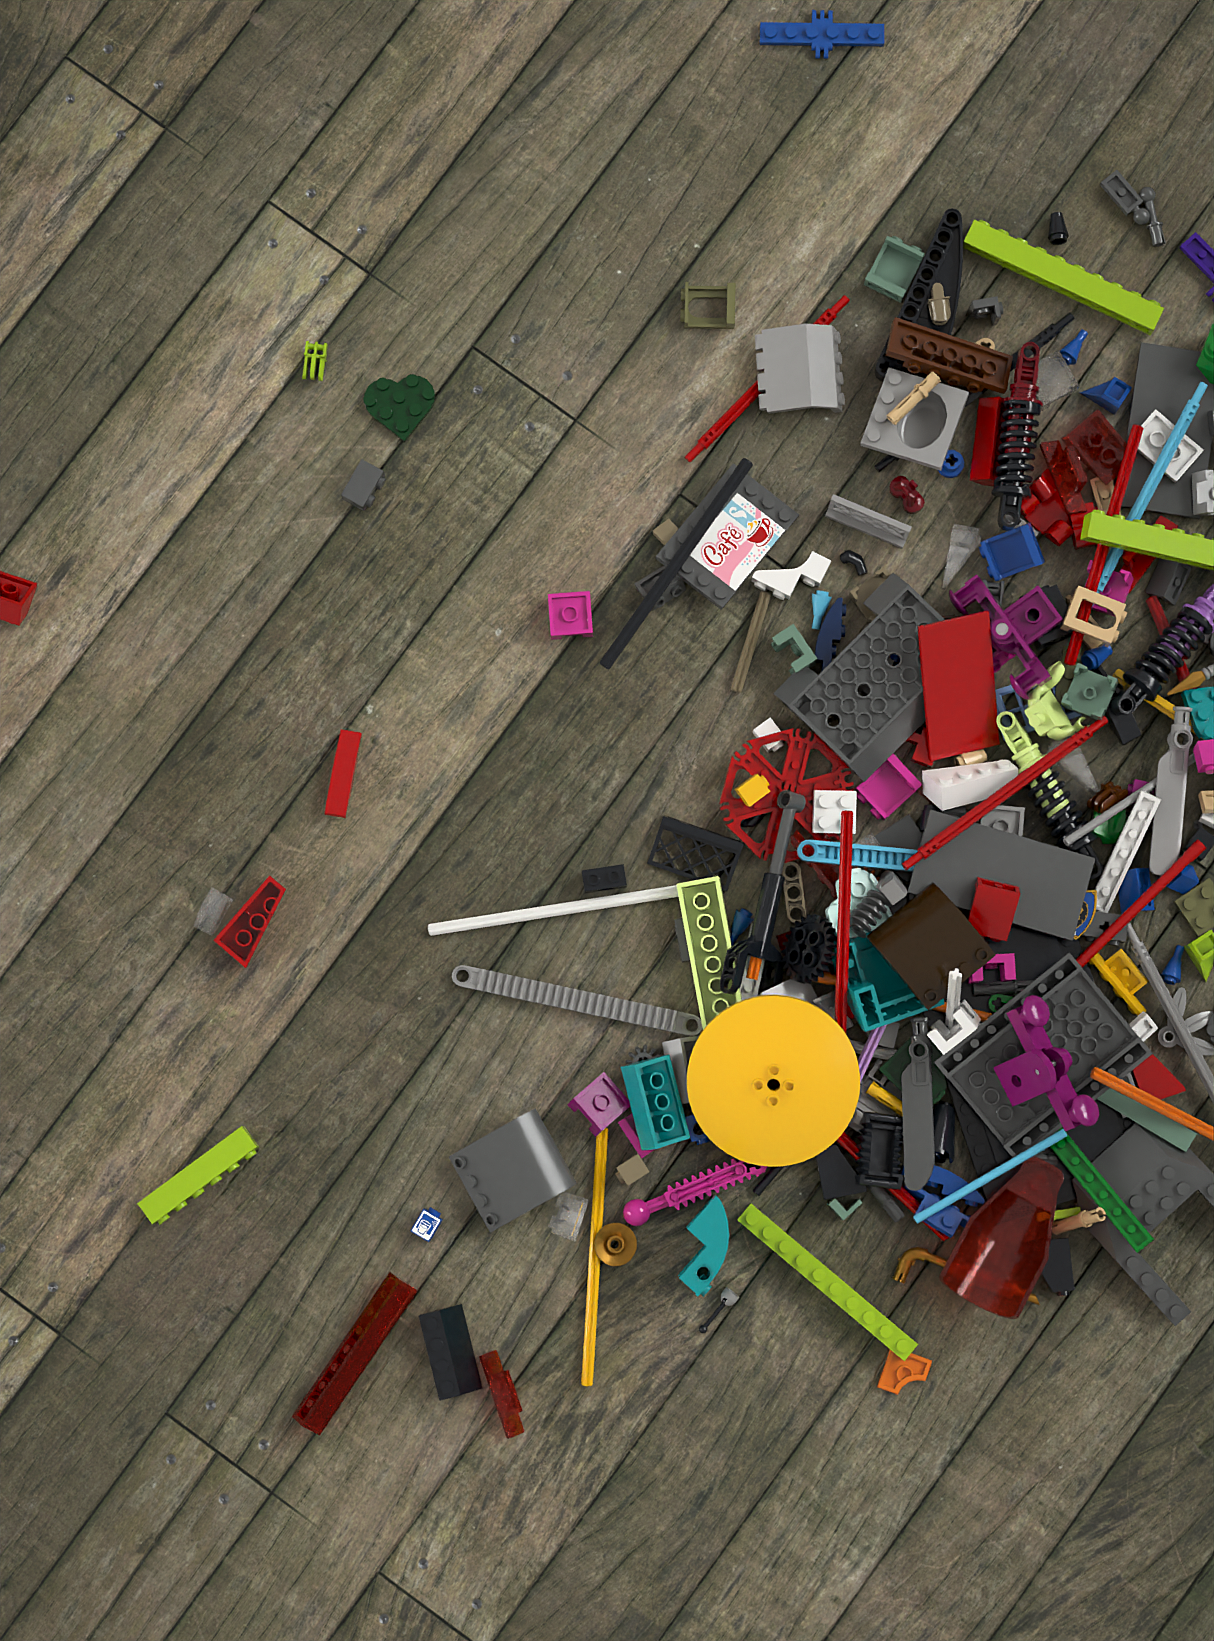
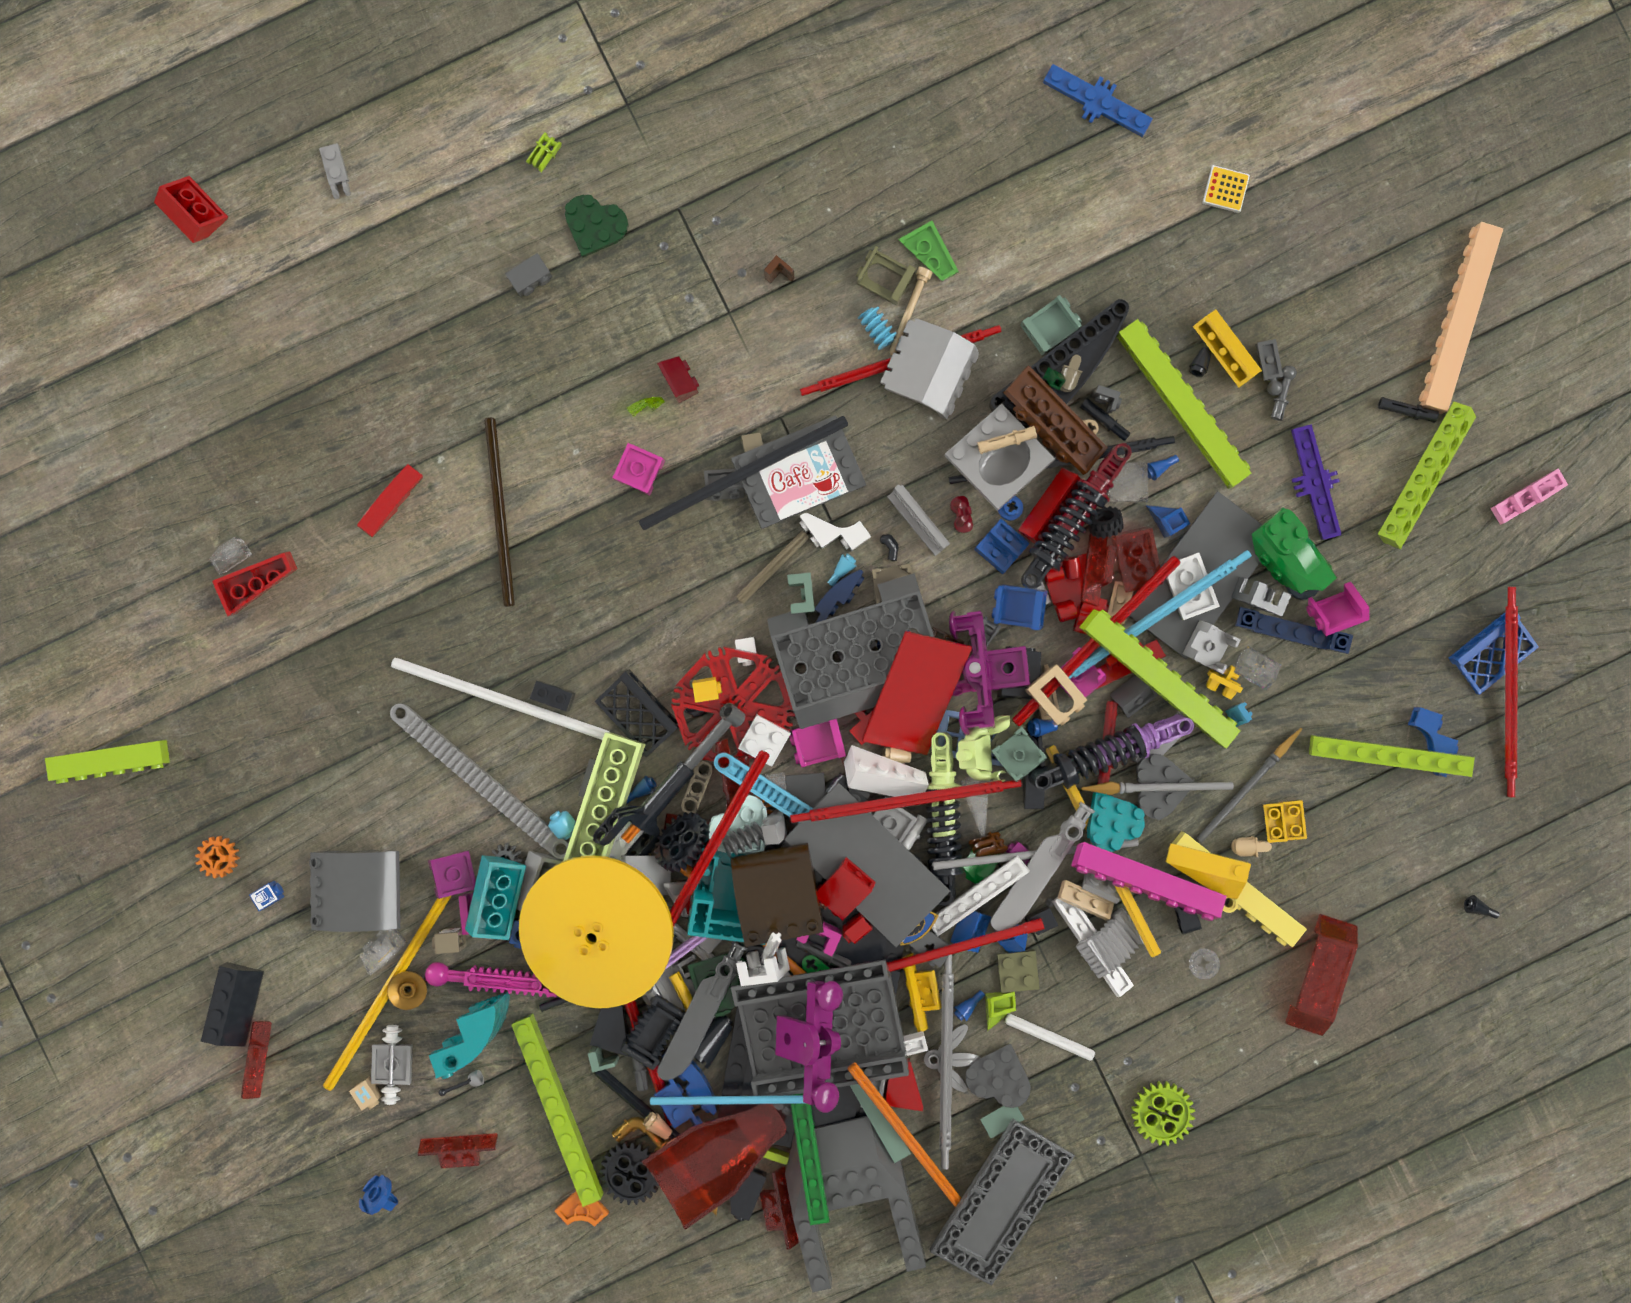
camera: 20 degrees right, 5 degrees up
clear red brick [292,1272,418,1435] -> none
clear slope [941,524,981,590] -> none
tan pin [1051,1207,1106,1235] -> none
none -> orange gear [195,836,240,878]
none -> light grey hinge [319,143,351,199]
none -> tan brick [349,1076,382,1110]
none -> blue tile [359,1175,399,1215]
none -> light grey plate [371,1025,413,1105]
none -> clear red bracket [418,1133,498,1169]
none -> dark brown axle [484,417,515,607]
none -> medium azure head [548,811,576,840]
none -> black axle [594,1069,685,1147]
none -> black gear [600,1140,663,1205]
none -> clear neon green slope [626,397,665,417]
none -> tan cone [643,1112,672,1140]
none -> dark red slope [657,356,699,403]
none -> clear red bracket [760,1167,799,1250]
none -> reddish brown panel [764,255,794,284]
none -> red brick [842,912,873,944]
none -> medium azure piece [857,306,897,350]
none -> tan piece [889,267,933,355]
none -> bright green wing [898,221,959,282]
none -> white pin [902,814,927,850]
none -> blue slope [974,519,1030,575]
none -> dark green piece [1043,367,1066,390]
none -> black axle [1080,397,1130,441]
none -> black tyre [1088,506,1124,539]
none -> yellow brick [1193,310,1262,387]
none -> yellow tile [1202,165,1250,213]

